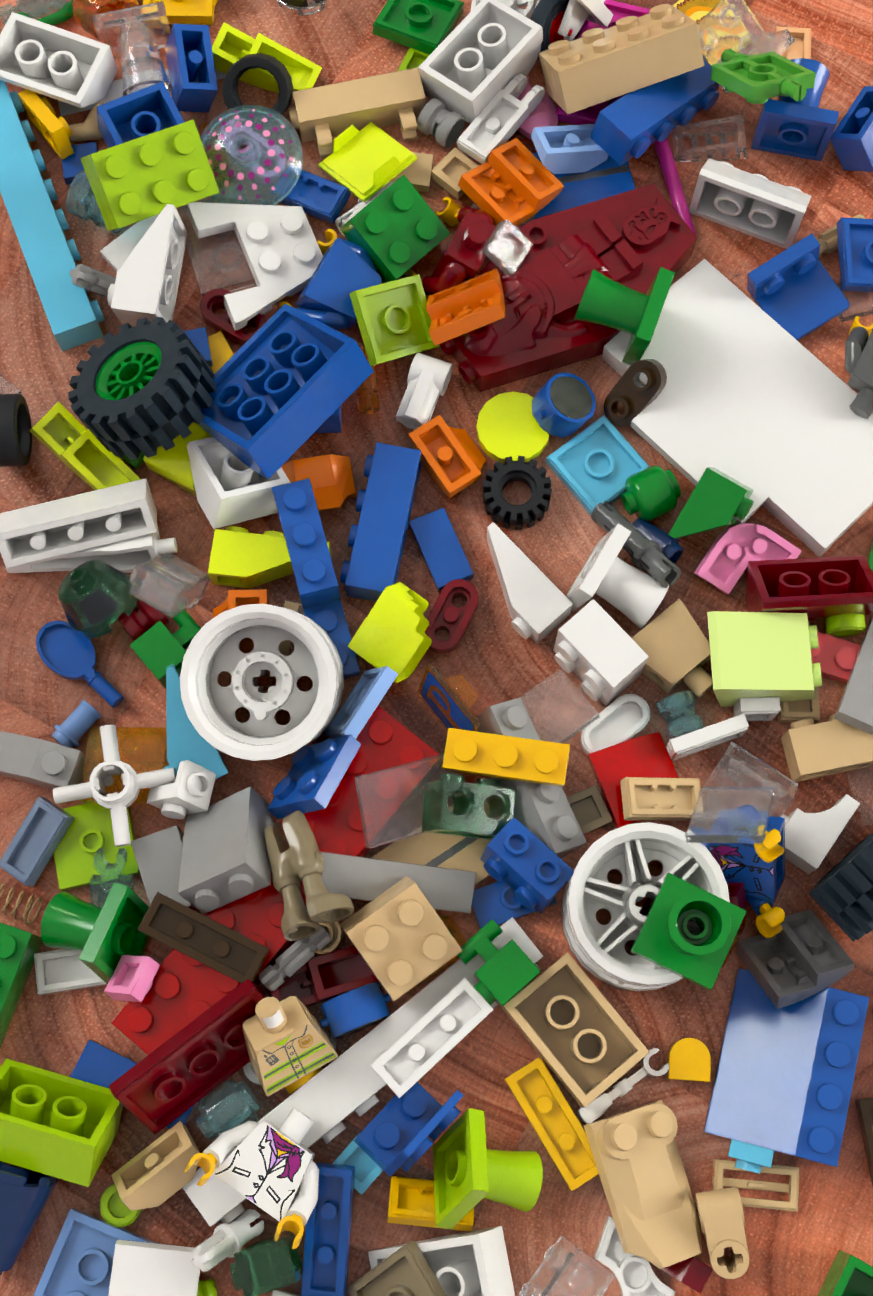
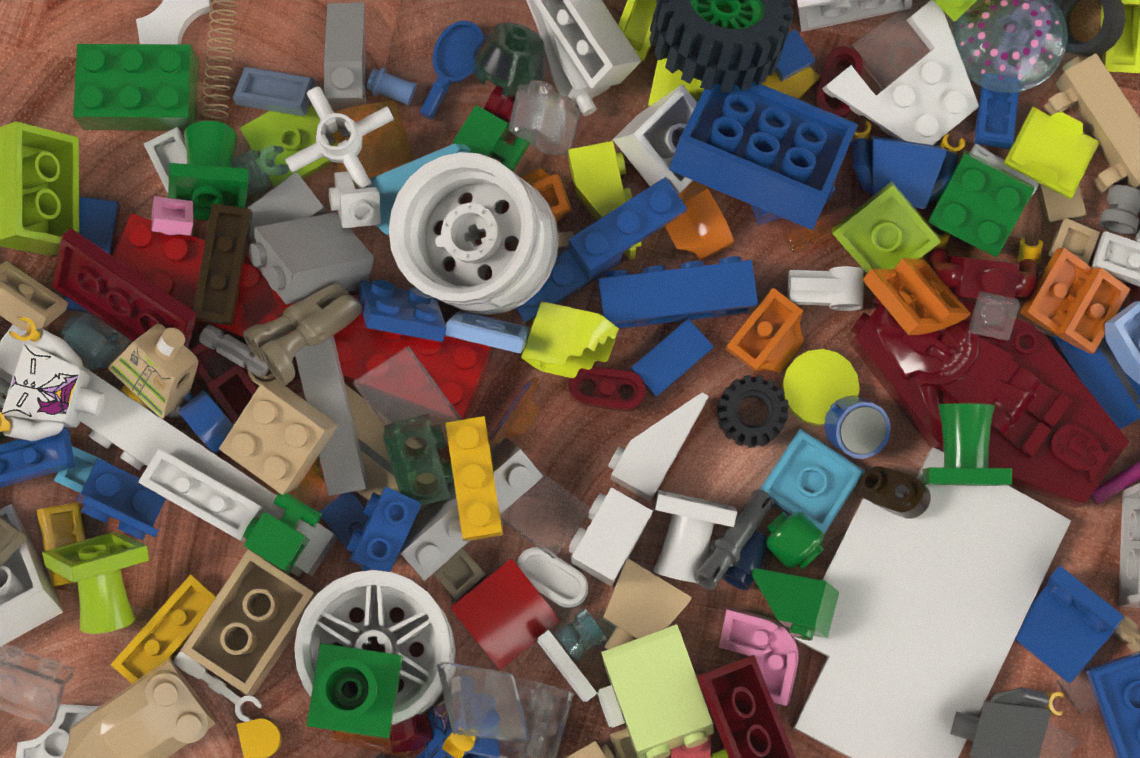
camera: 70 degrees right, 5 degrees up
tan plate [620,777,704,821] -> none

